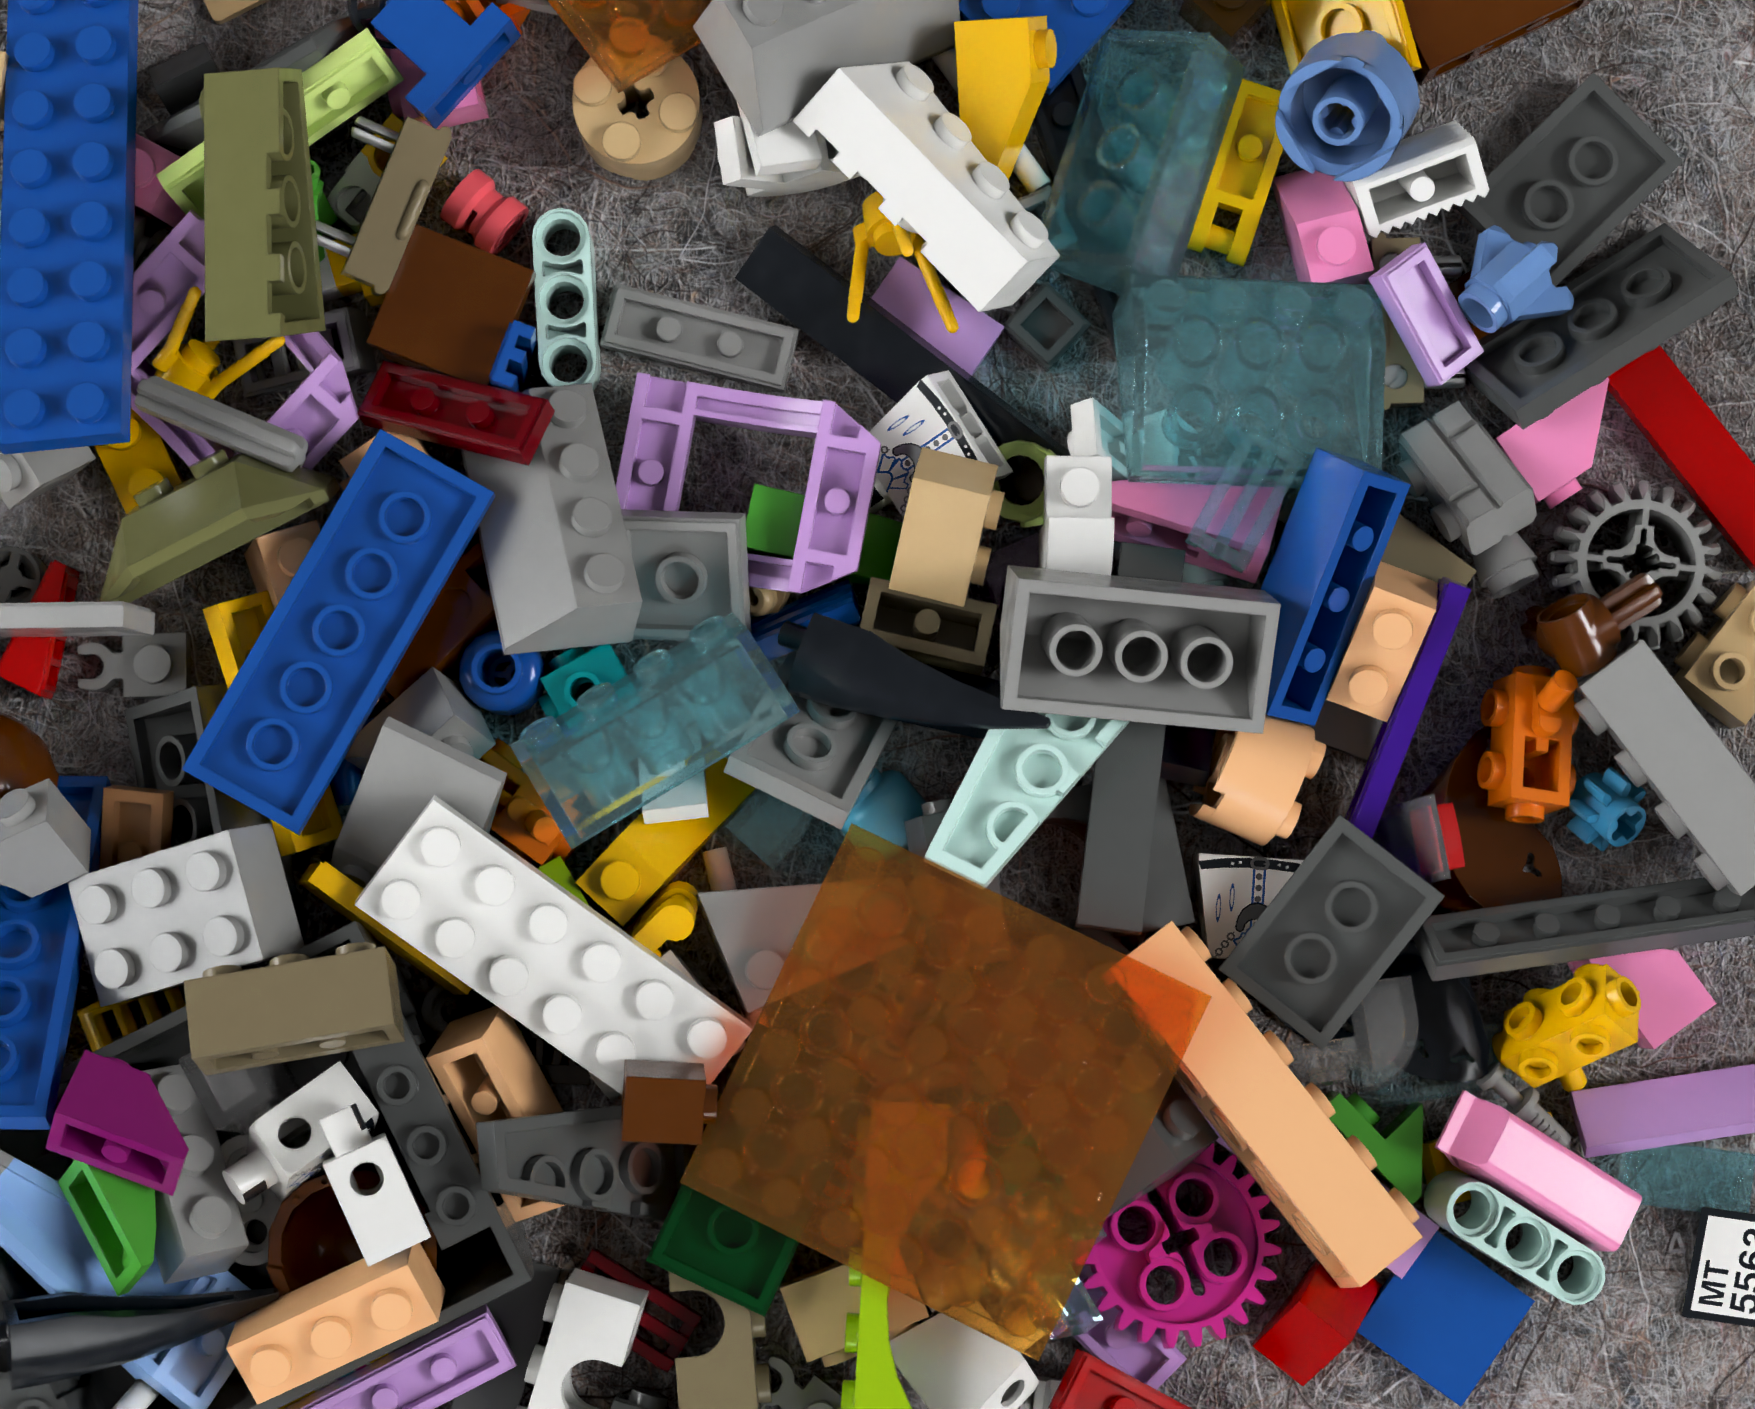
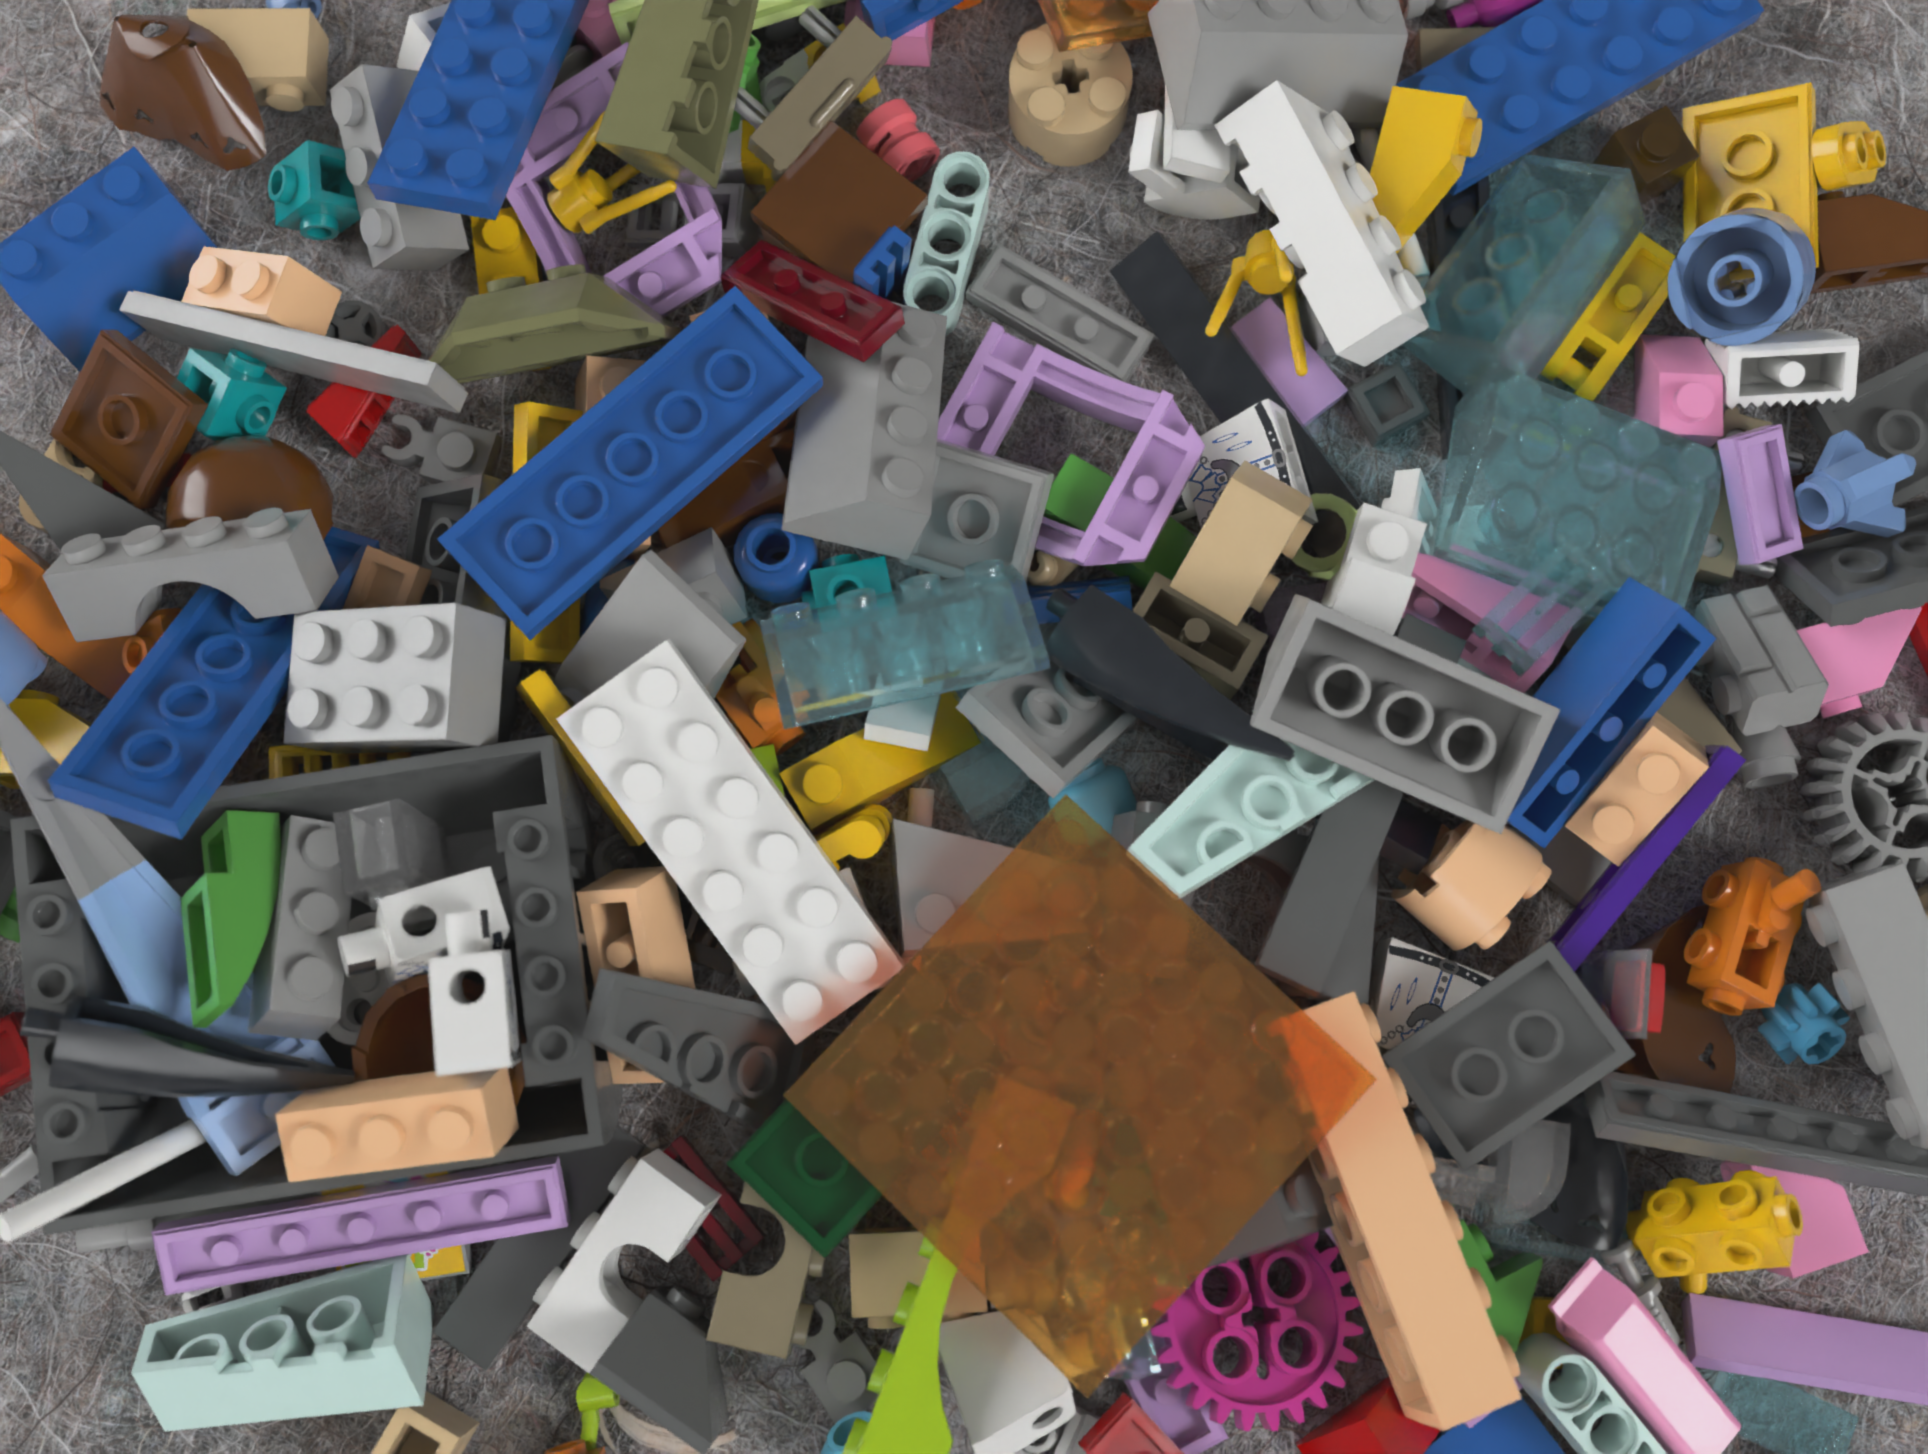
camera: 20 degrees right, 5 degrees down
magenta slope [45,1050,189,1196] -> none
light grey axle [134,376,308,472] -> none
dark tan brick [183,942,405,1076] -> none
reddish brown brick [621,1059,718,1145] -> none
reddish brown axle [1520,573,1662,678] -> none

